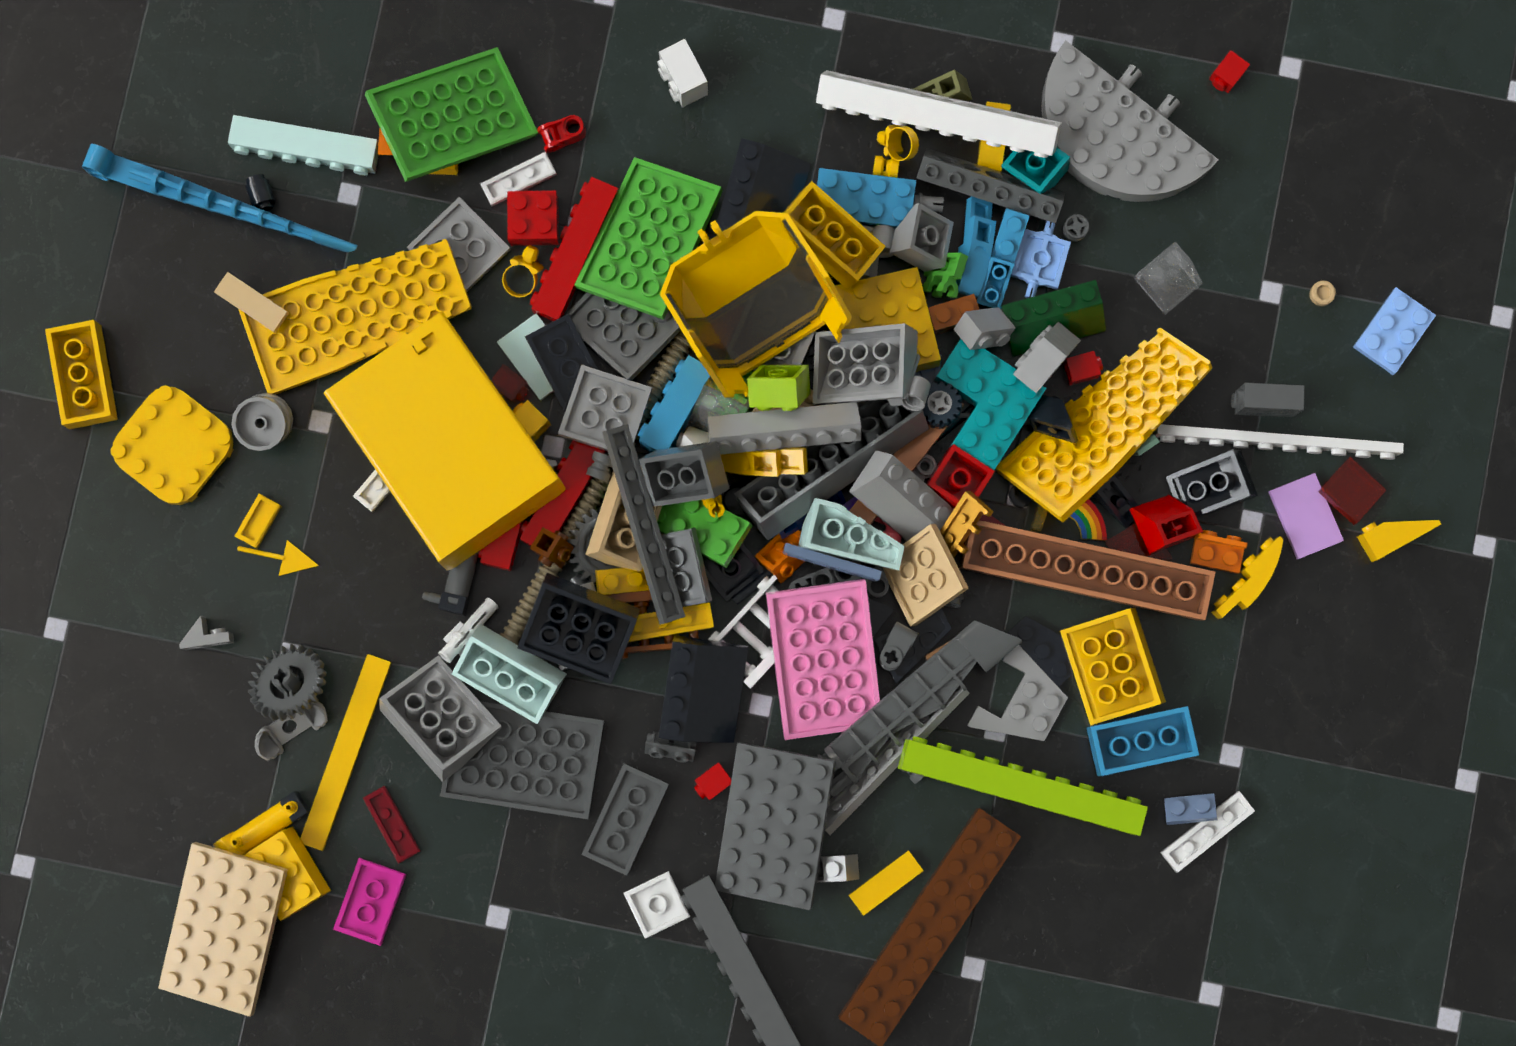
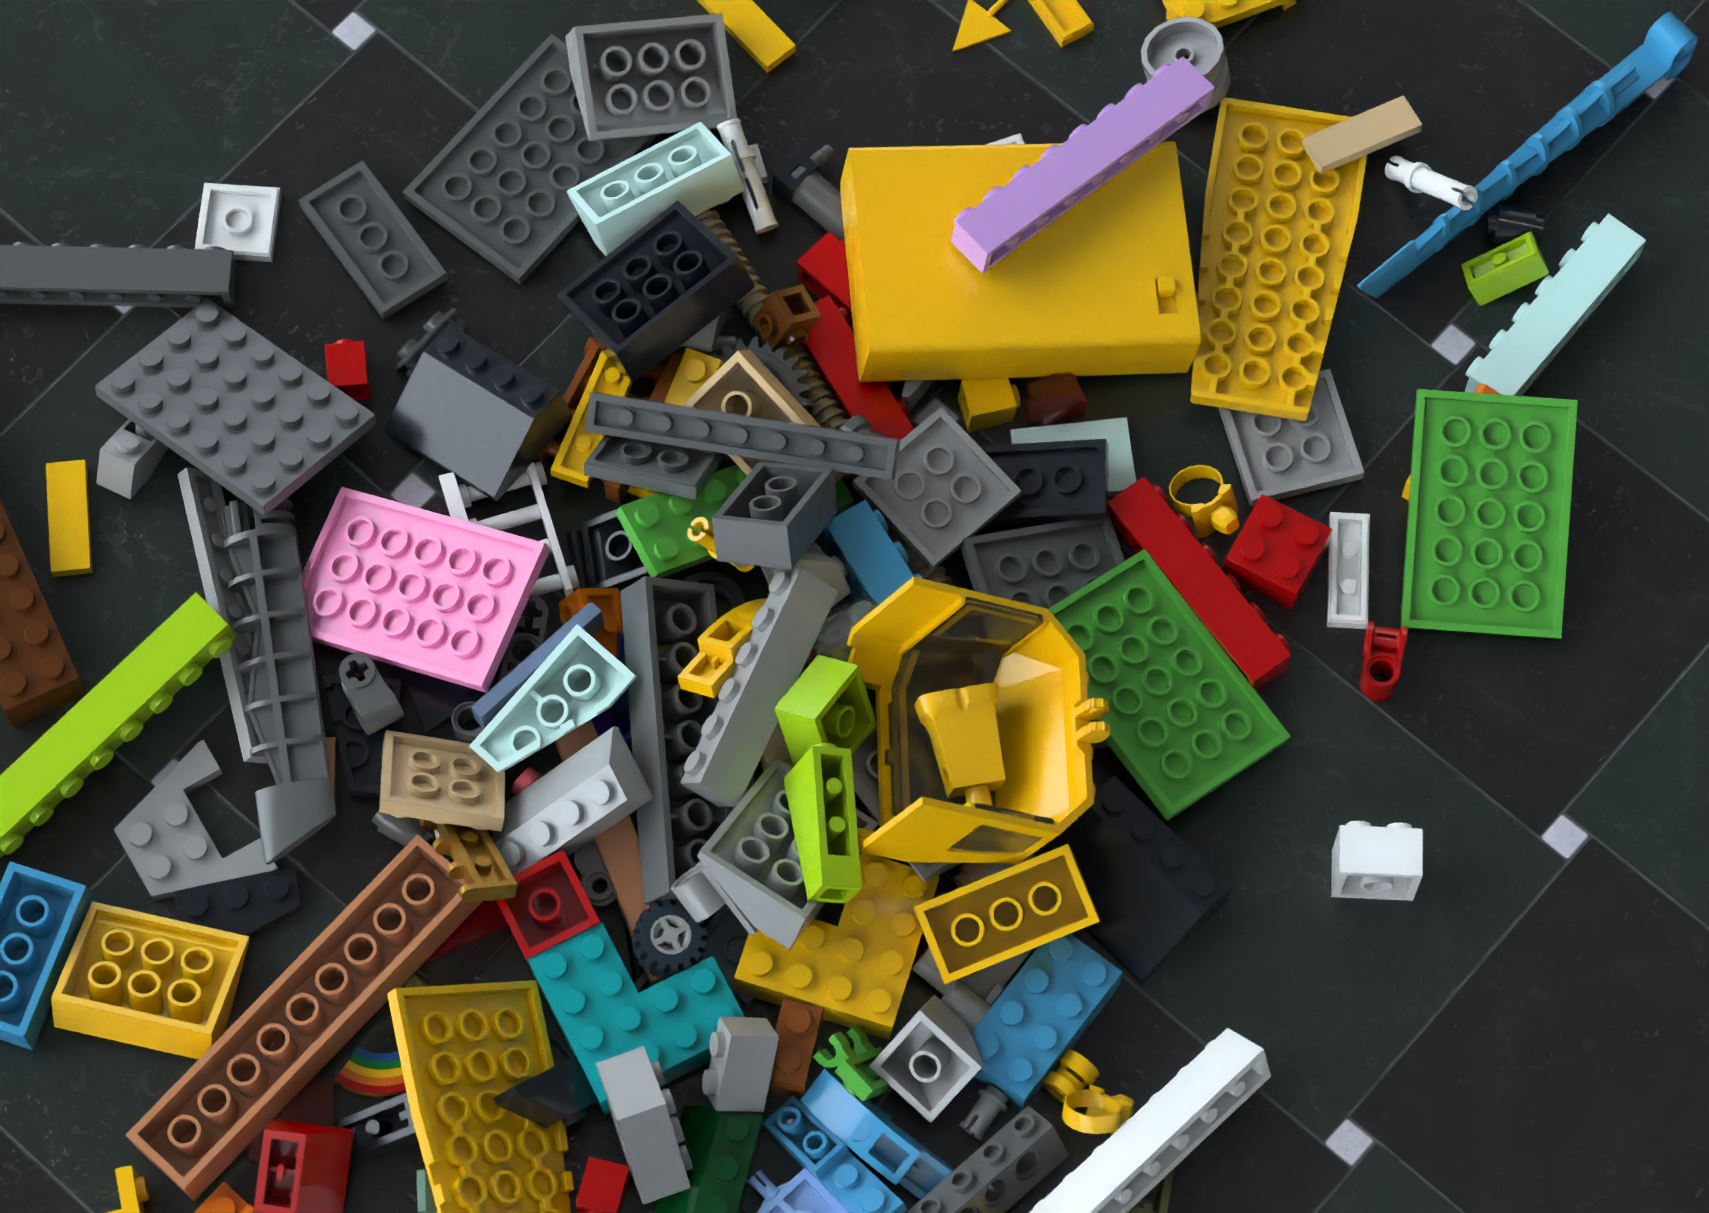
camera: 125 degrees right, 15 degrees down
none -> lime slope [784,743,862,904]
none -> yellow piece [914,683,1006,812]
none -> lavender brick [951,56,1215,274]
none -> white pin [1385,156,1478,210]
none -> lime slope [1461,231,1549,306]

